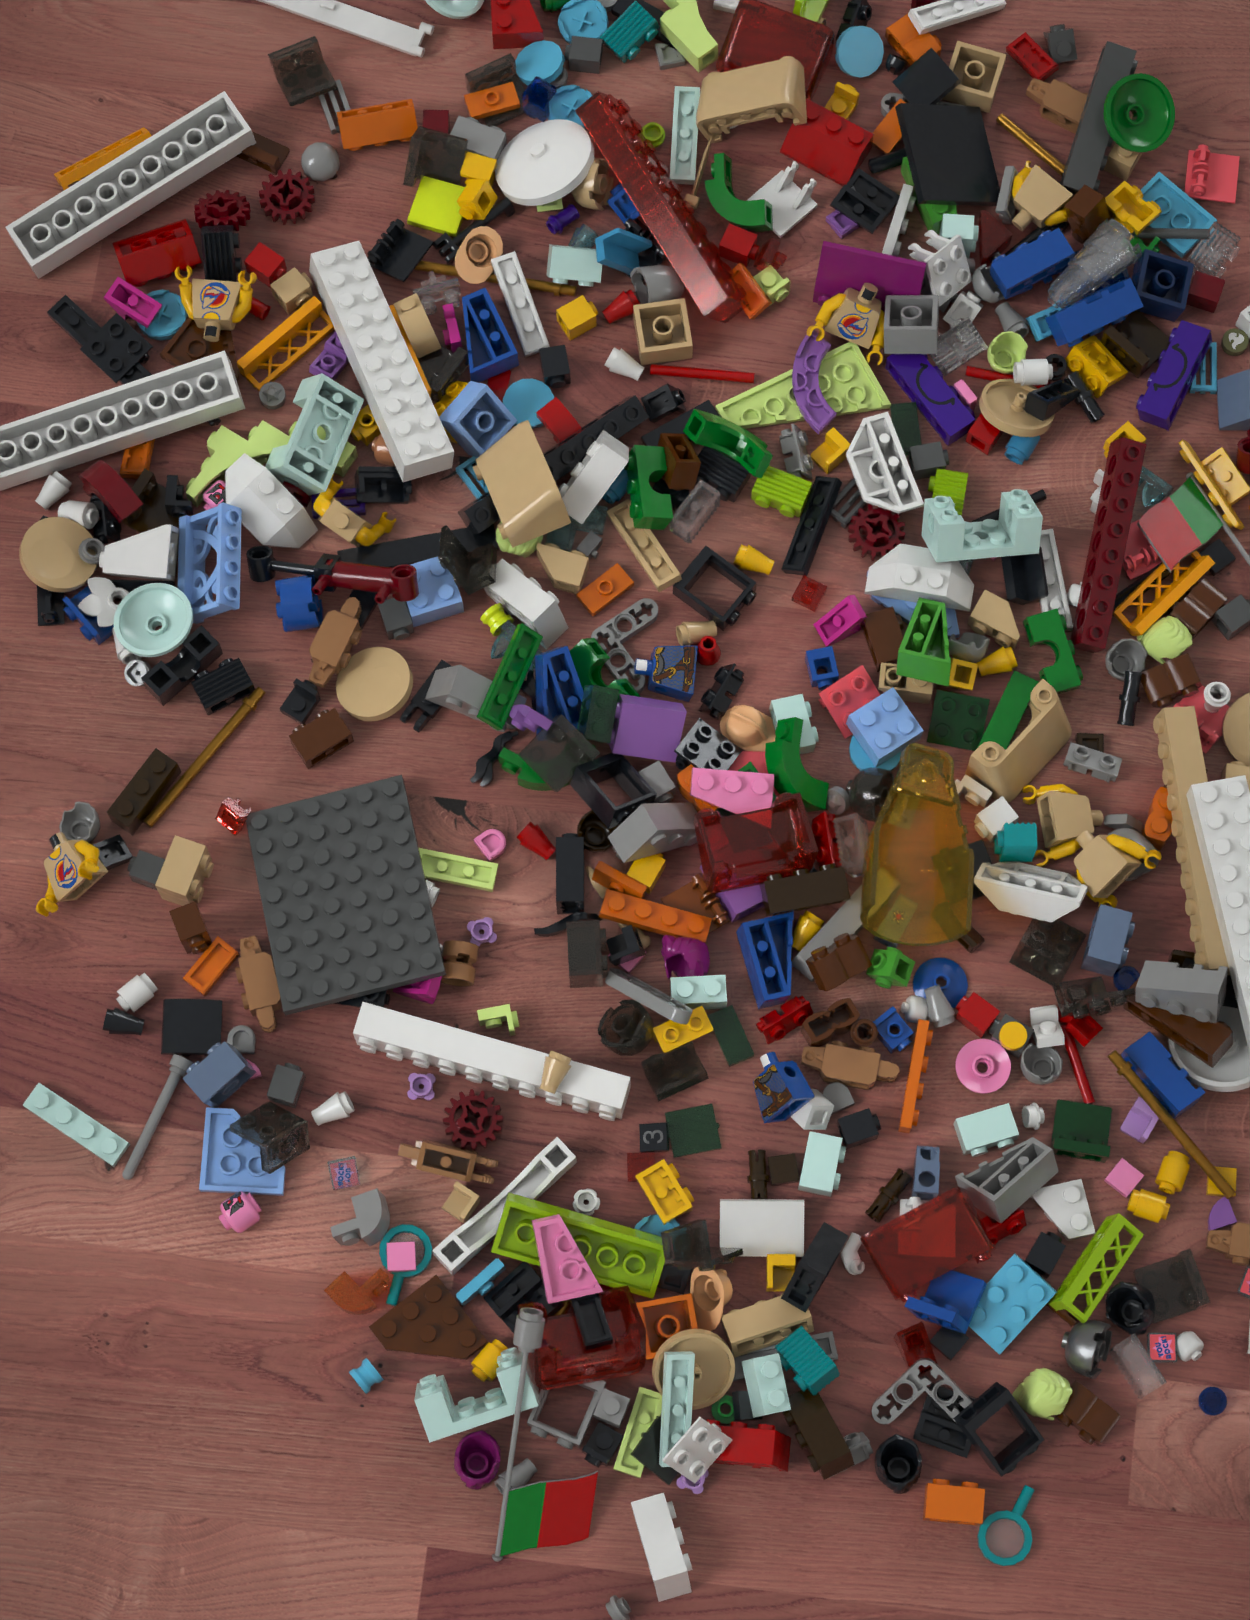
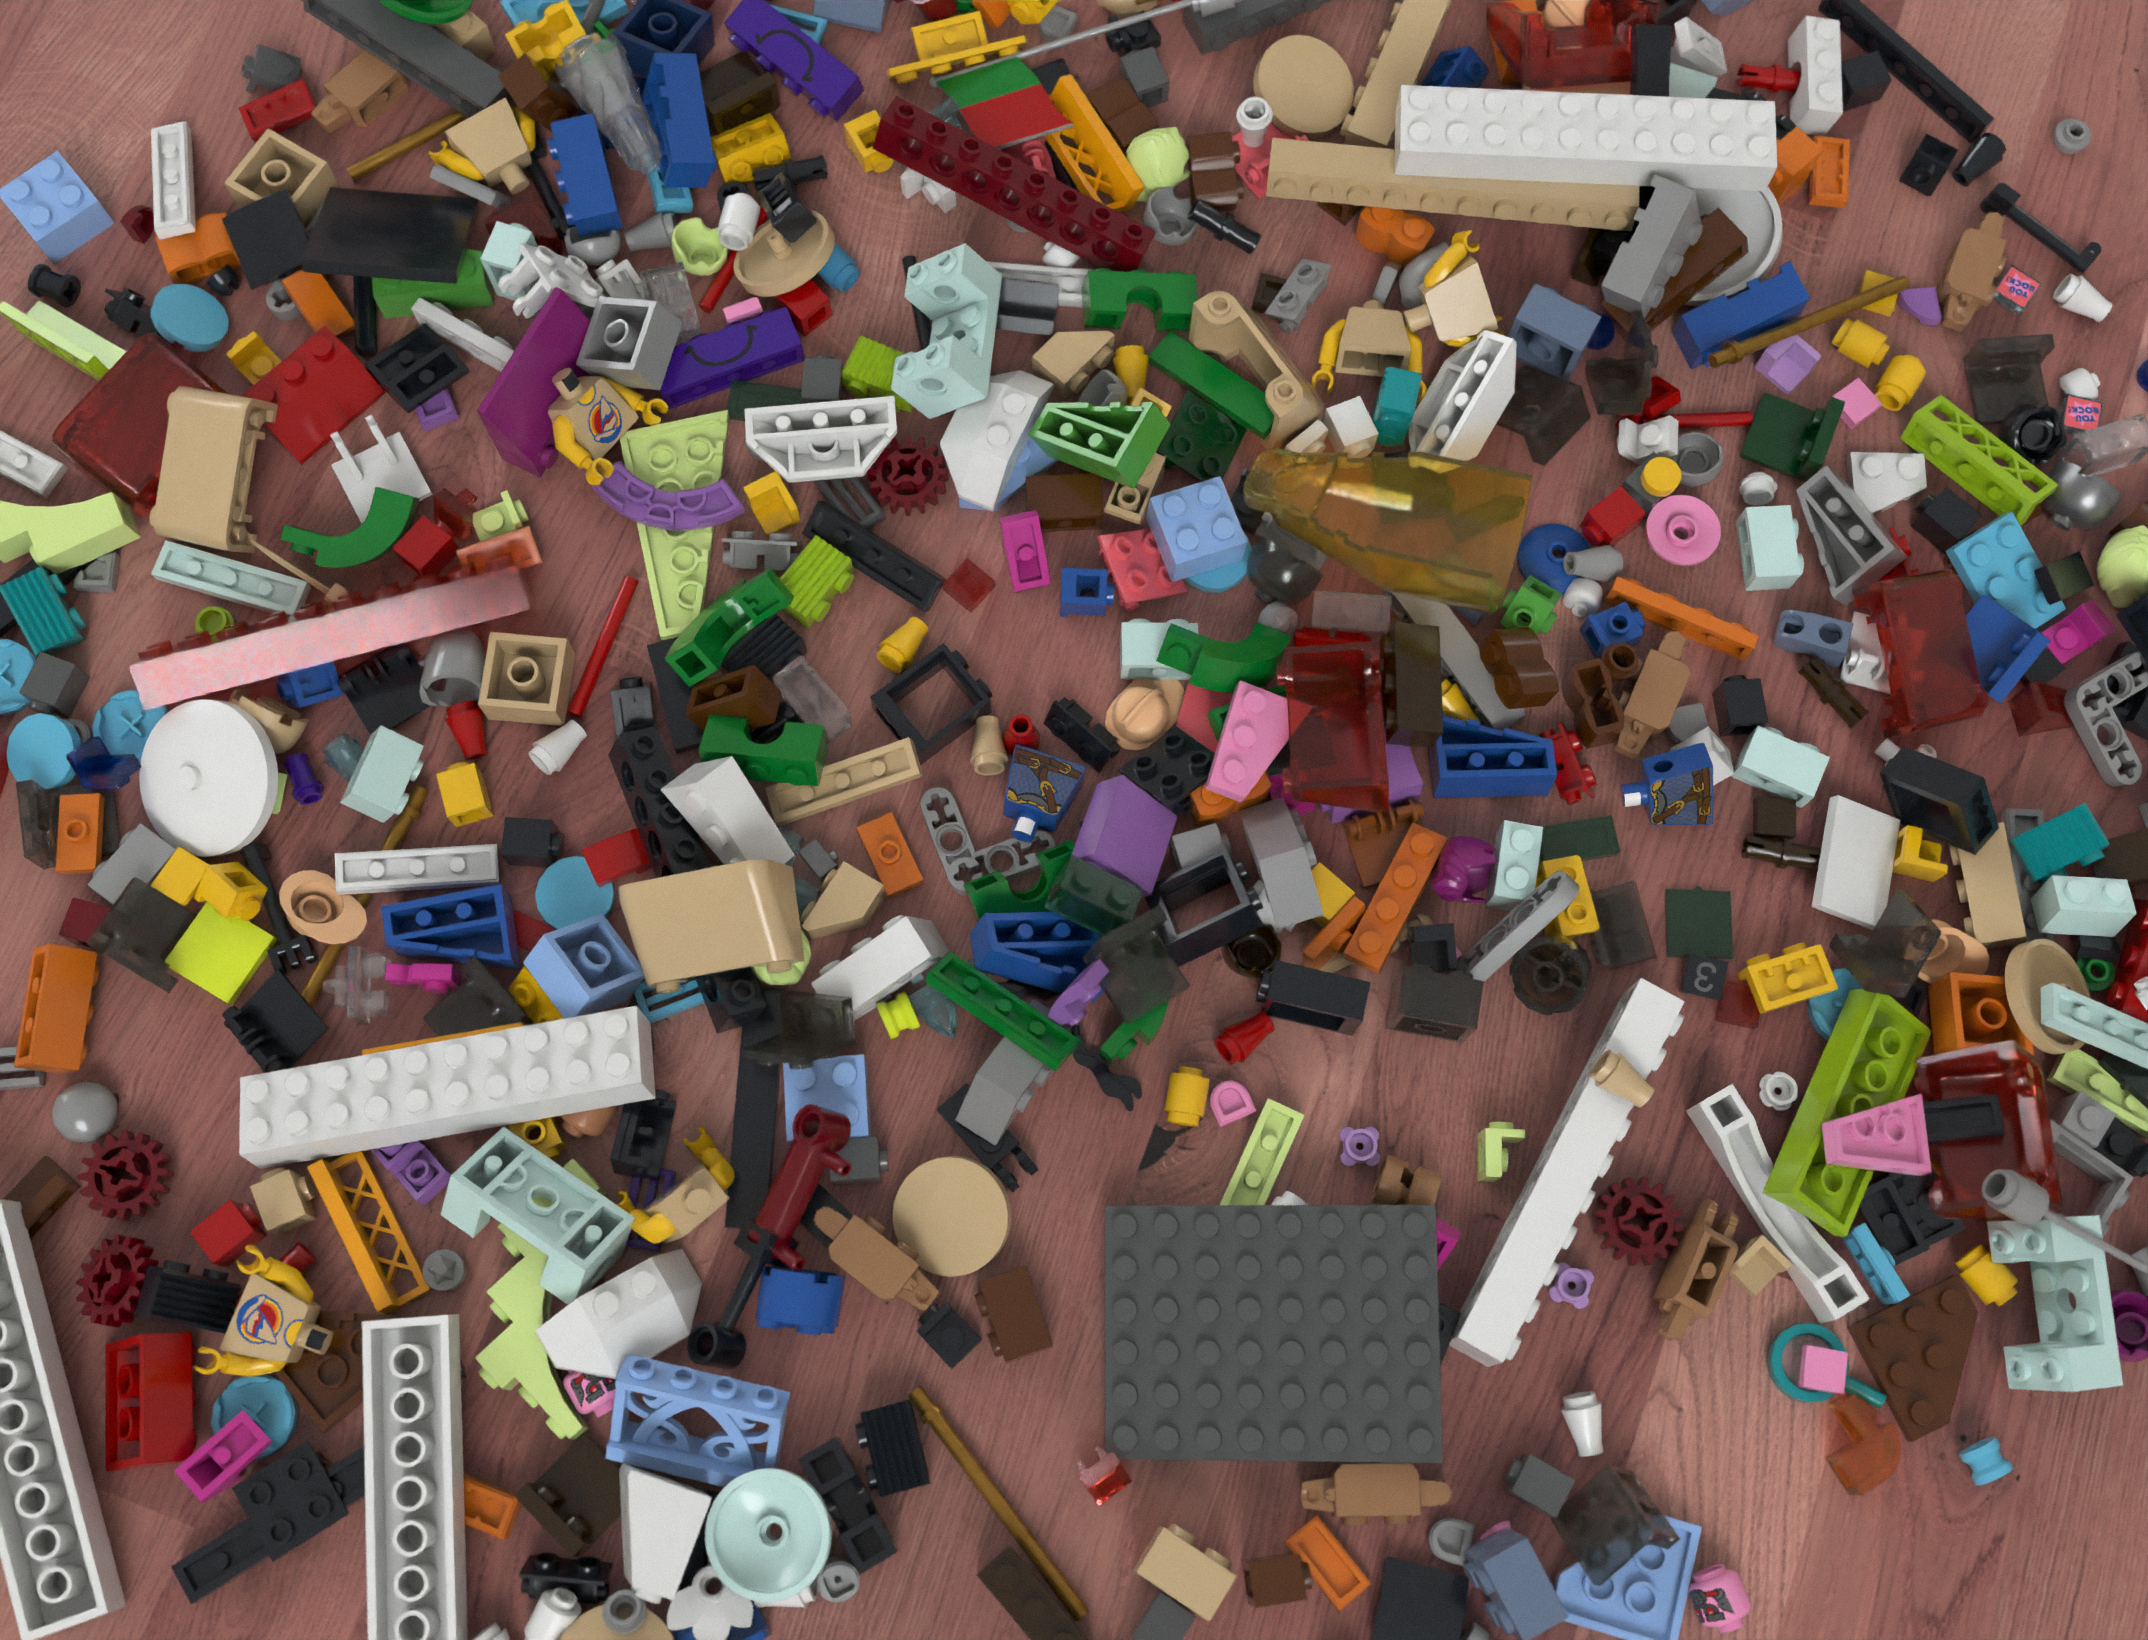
camera: 80 degrees left, 0 degrees up
dark red arch [78,460,143,523] -> none
black bracket [165,475,194,518] -> none
dark red tile [282,481,311,507] -> none
clear light blue tile [328,1156,361,1190] -> none
light grey brick [330,1188,390,1246] -> none
tan brick [393,293,441,359] -> none
black hair [534,912,602,937] -> none
dark azure panel [595,228,652,275] -> none
none -> yellow brick [1164,1066,1210,1127]
none -> black tile [2034,551,2094,605]
none -> dark pink slope [2042,600,2117,665]

